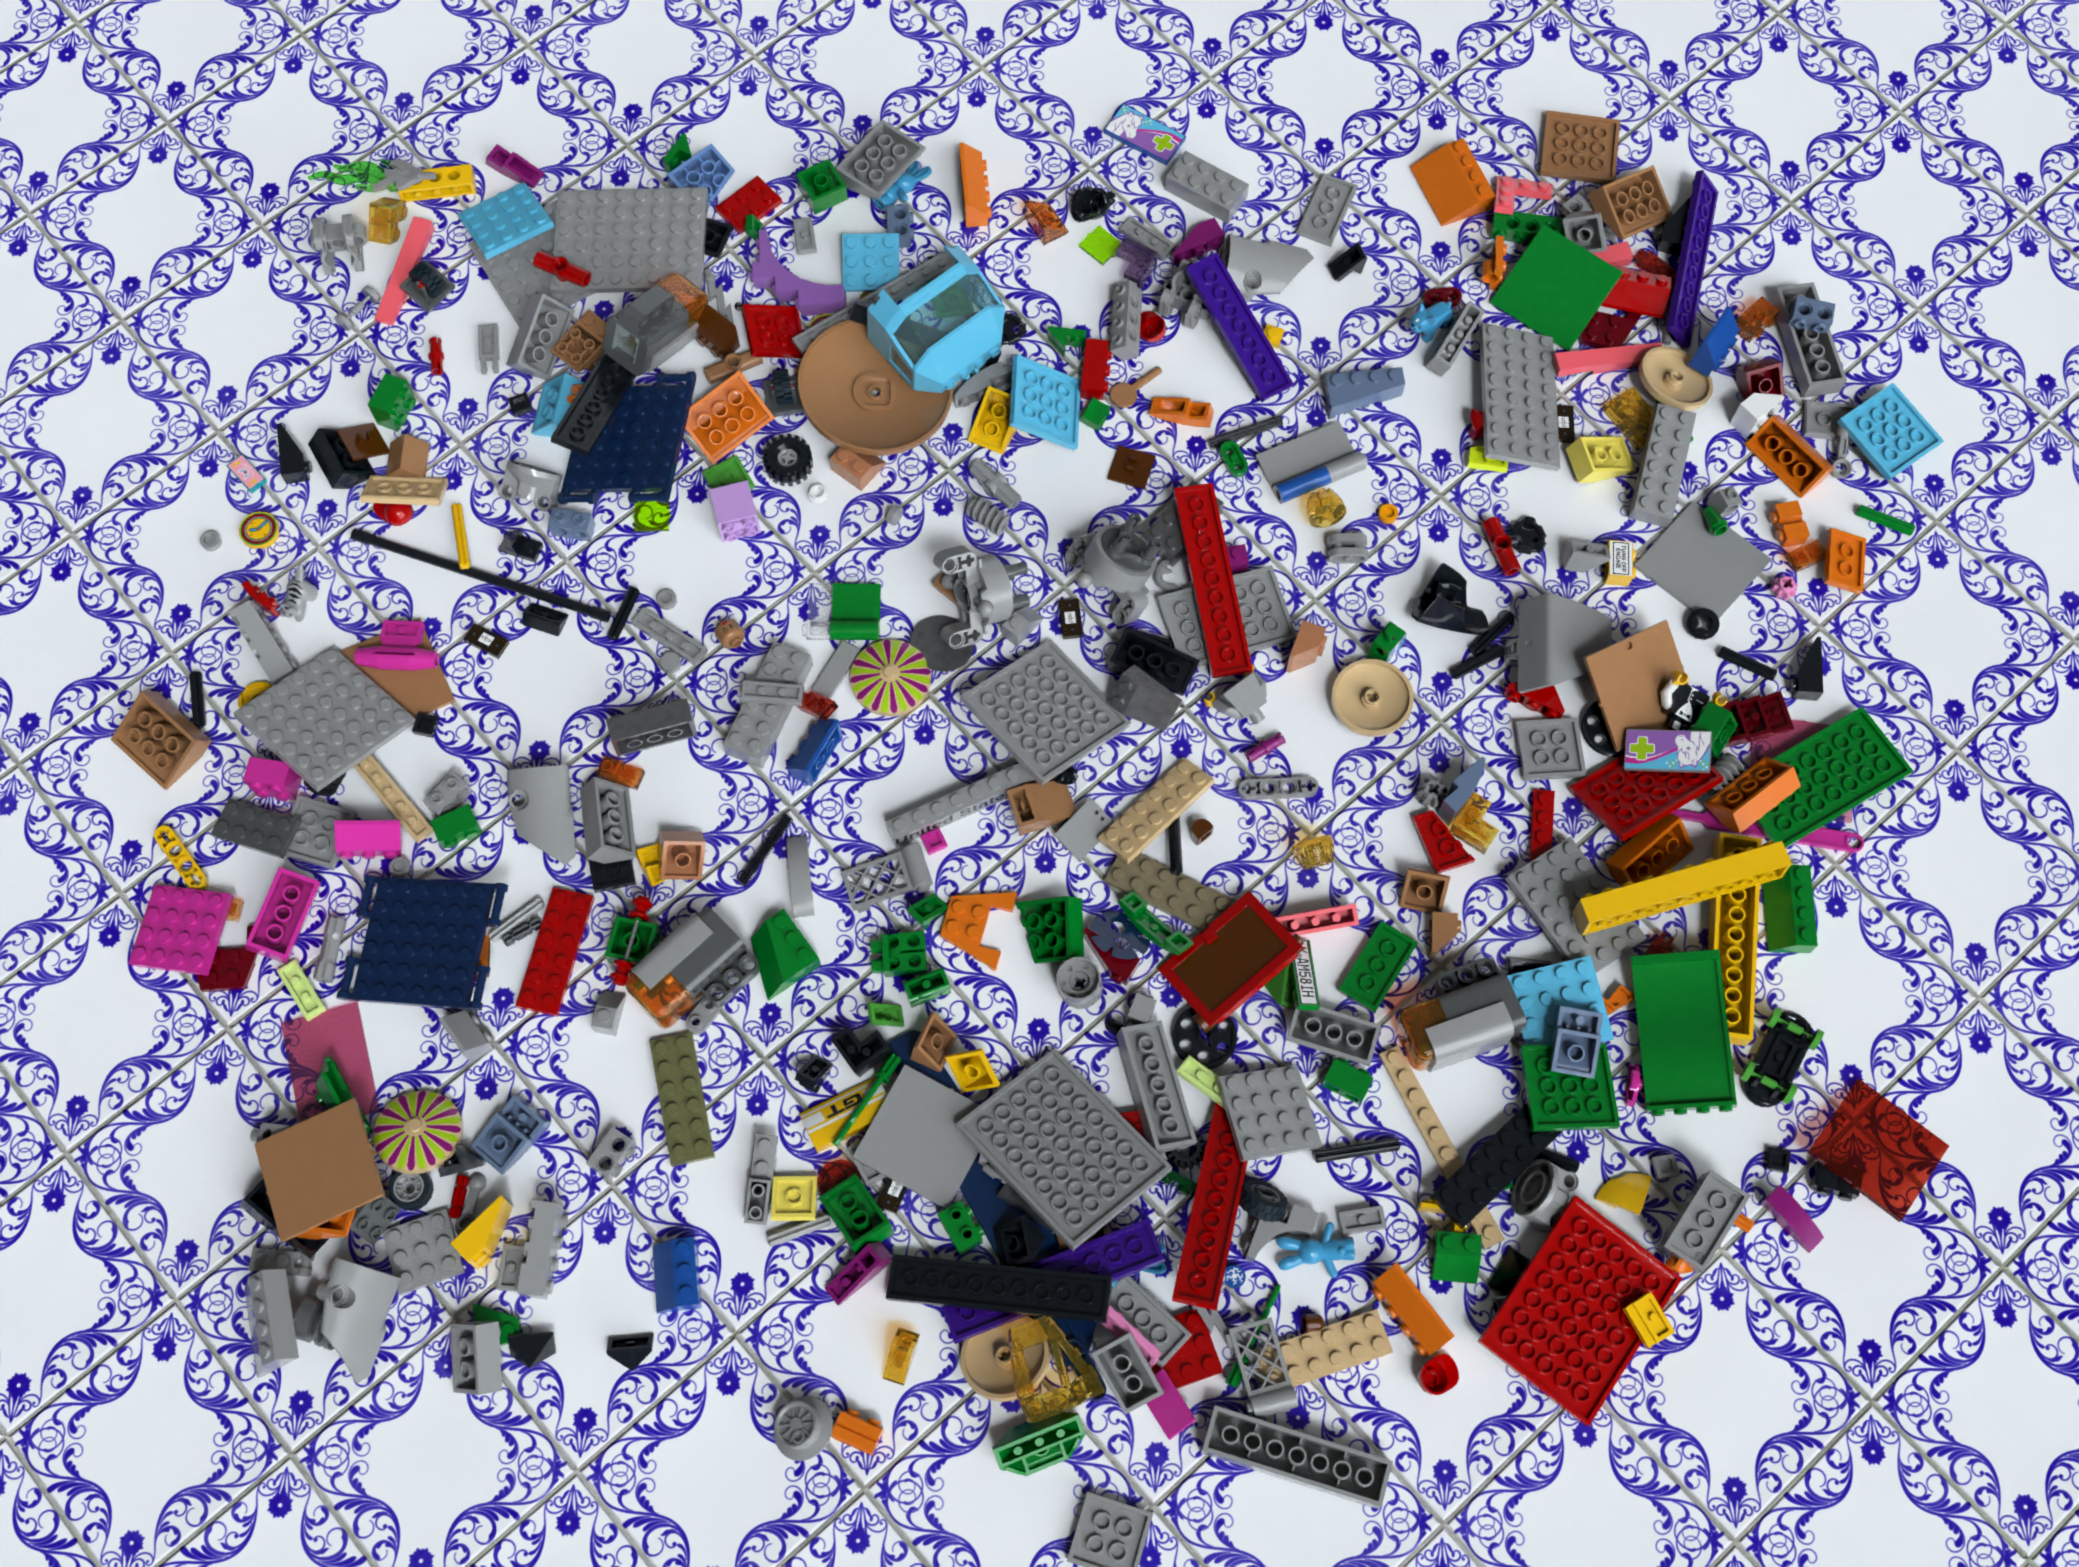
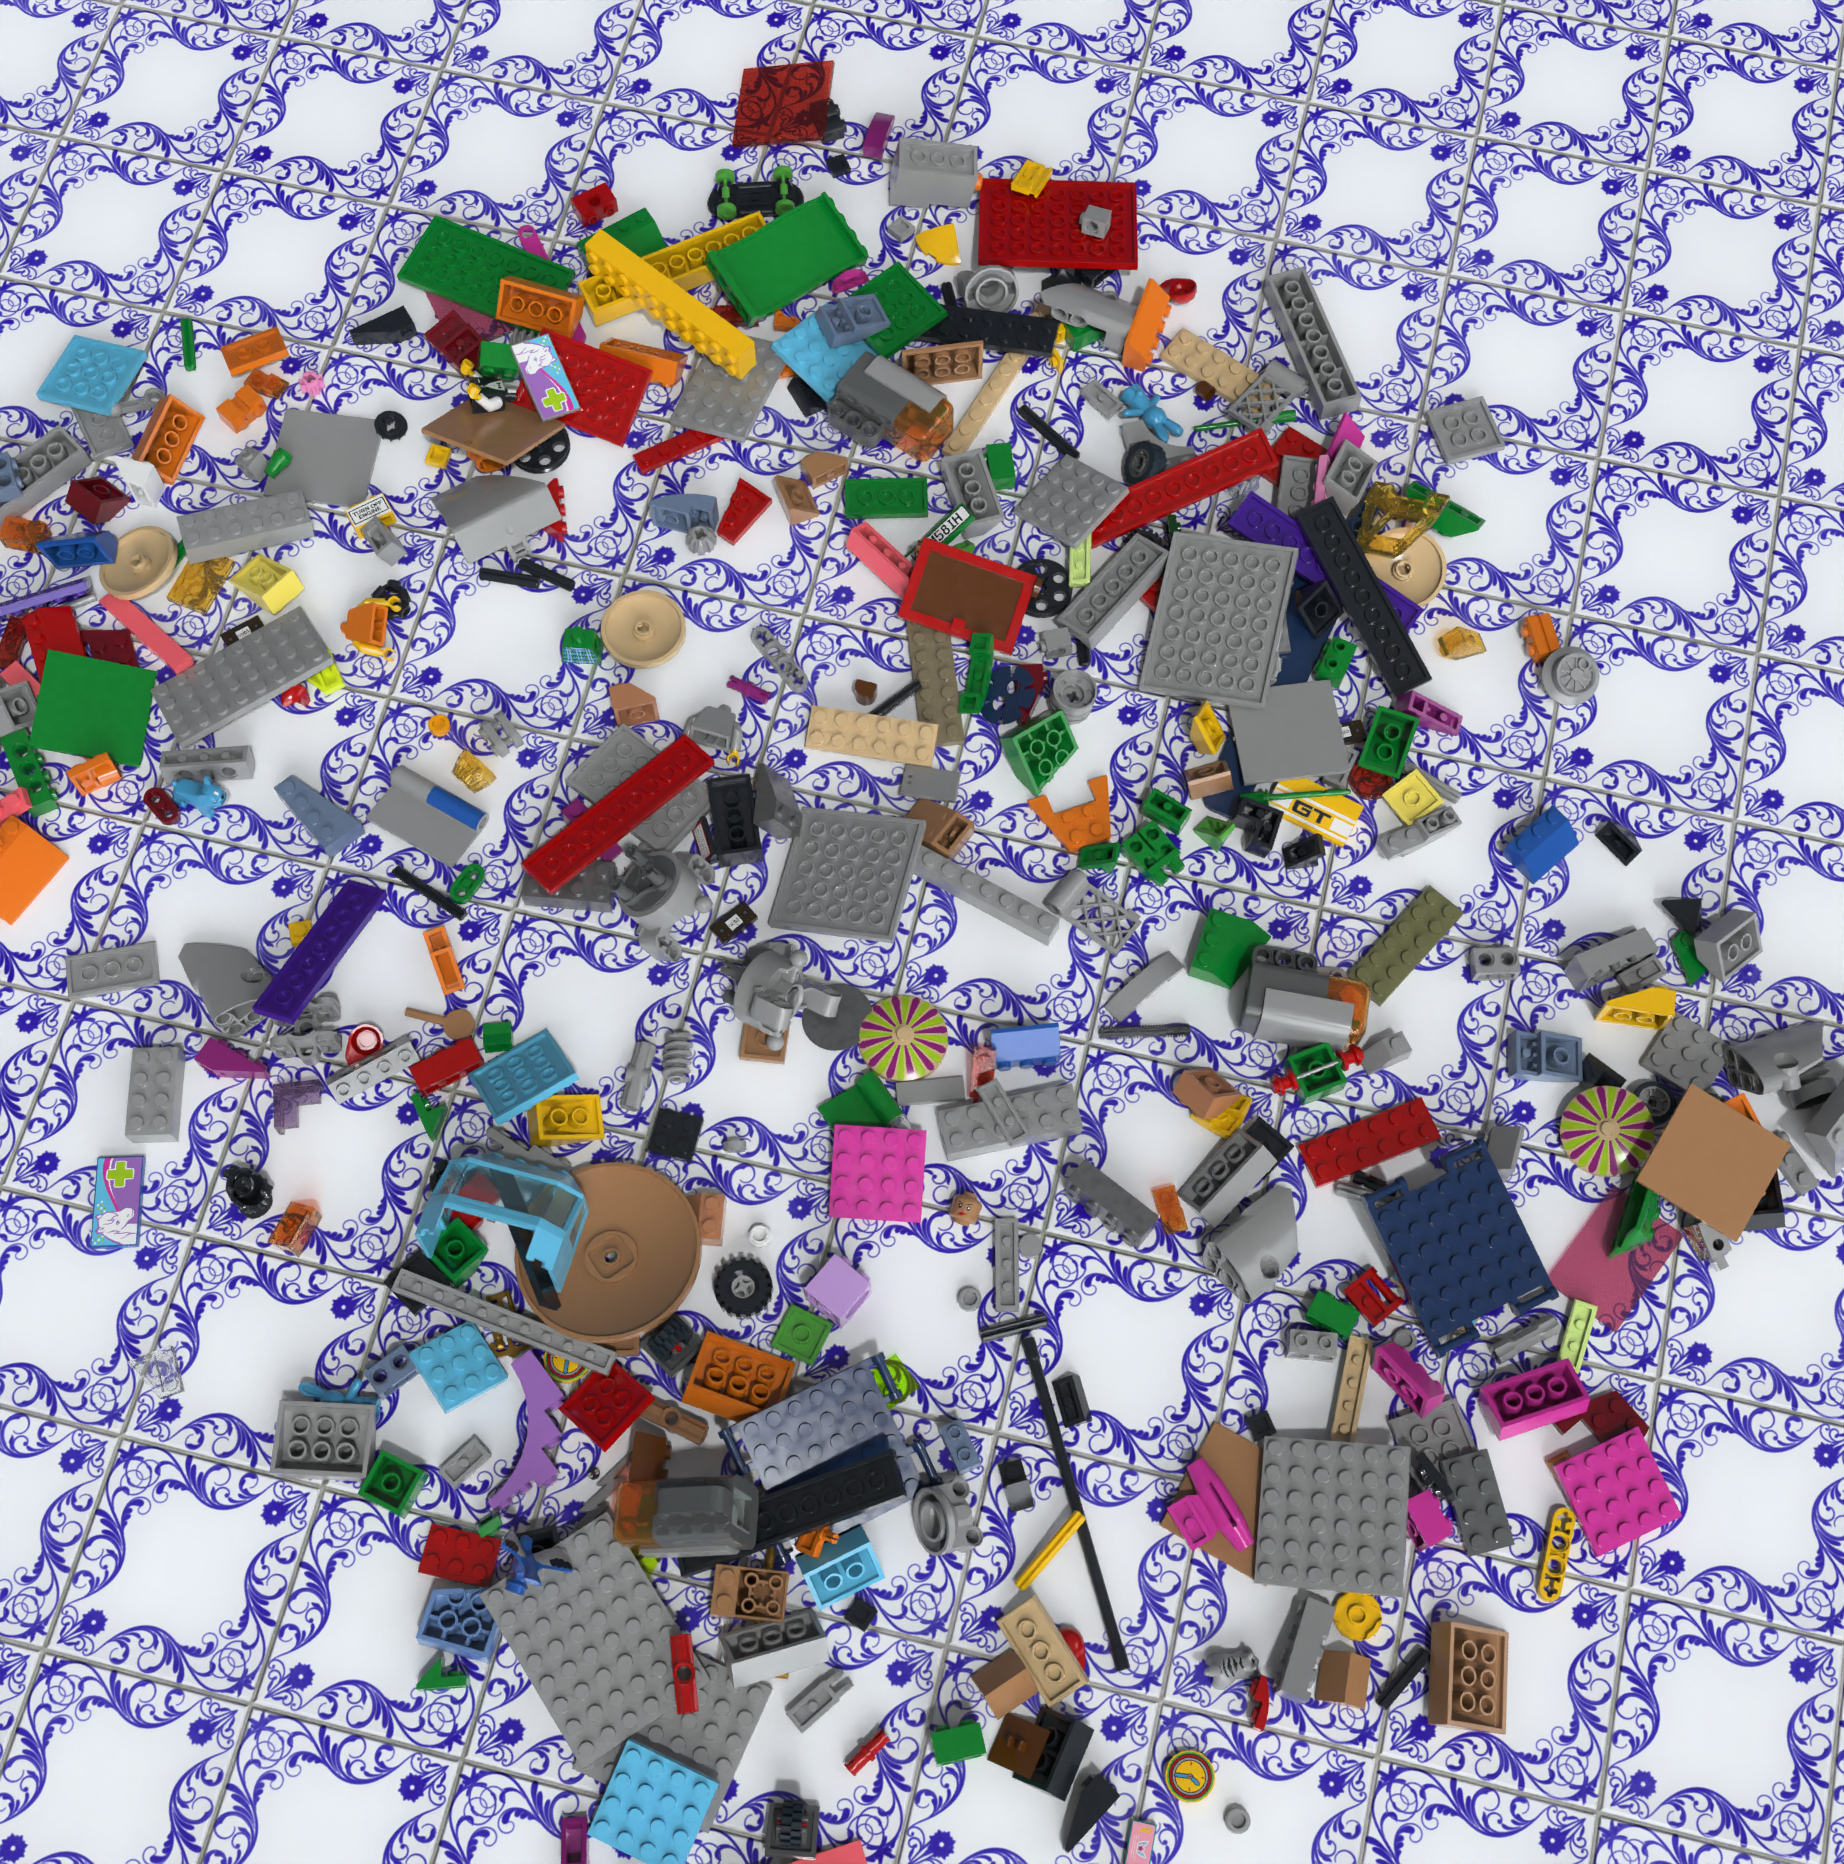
camera: 125 degrees left, 0 degrees up
red axle [448,1175,469,1219] -> none
light grey piece [455,1174,486,1235] -> none
tile [464,623,510,659] -> none
dark pink tile [920,827,948,855] -> none
orange slope [959,142,992,227] -> none
clear neon green piece [1079,225,1124,265] -> none
reddish brown piece [1107,445,1156,490] -> none
light grey tile [1119,216,1175,261] -> none
clear yellow piece [1292,835,1334,870] -> none
black slope [1328,242,1367,281] -> none
black piece [1411,563,1489,635] -> none
clear yellow brick [1449,792,1499,854] -> none
red piece [1482,516,1521,576] -> none
light grey plate [1515,717,1586,781] -> none
black axle [1718,646,1777,681] -> none
none -> clear wing [128,1345,185,1399]
none -> orange torso [340,596,401,662]
none -> blue animal [501,1531,573,1596]
none -> red brick [570,182,618,227]
none -> black plate [647,1108,704,1163]
none -> dark pink plate [829,1124,927,1223]
none -> medium nougat slope [899,340,984,385]
none -> light grey panel [1039,283,1138,353]
none -> light grey brick [1079,205,1112,239]
none -> medium nougat slope [1315,1649,1371,1710]
none -> red plate [1342,1266,1405,1329]
none -> black plate [1416,1452,1456,1505]

